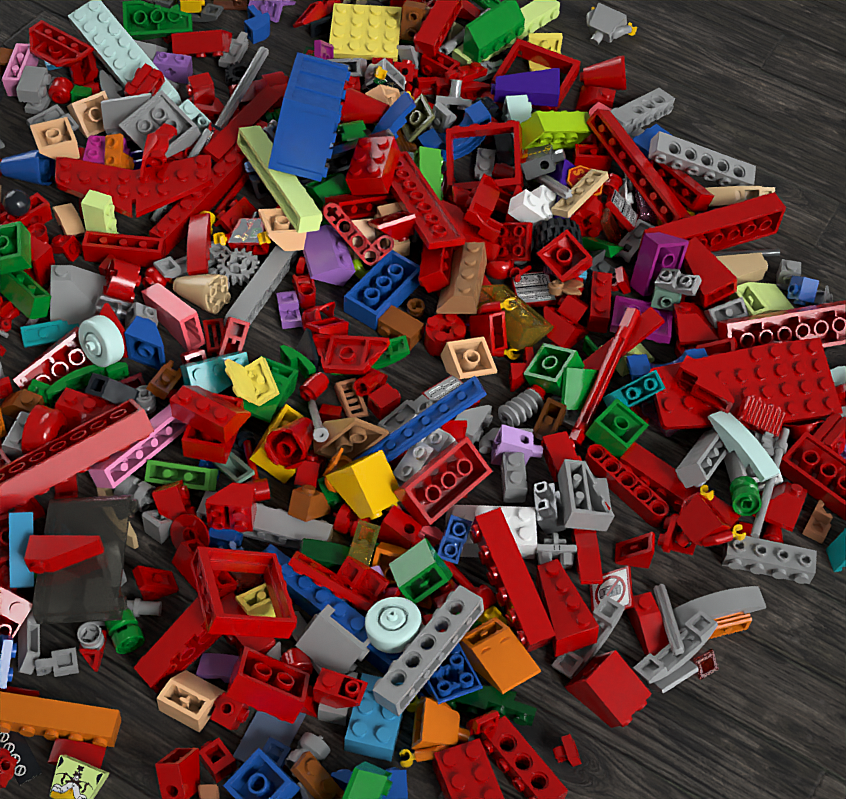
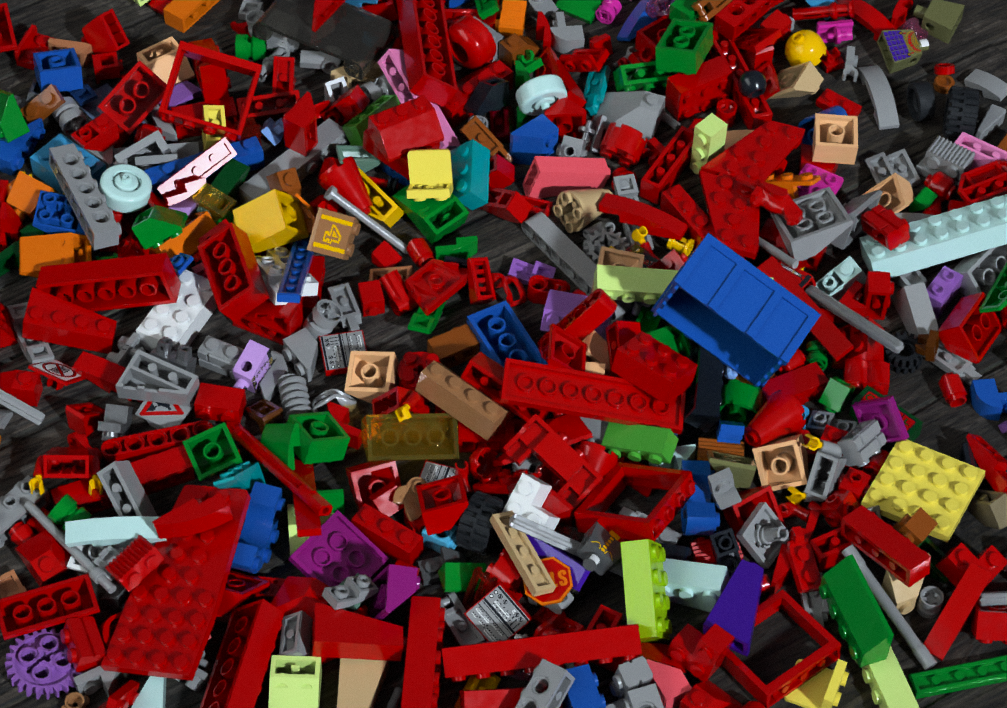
camera: 120 degrees right, 0 degrees up
none -> flat silver brick [97,404,133,441]
none -> light grey piece [311,389,357,413]
none -> red bracket [559,48,610,72]
none -> red brick [666,623,735,683]
none -> light grey slope [891,282,939,339]
none -> reddish brown tile [915,330,939,362]
none -> red brick [938,372,967,407]

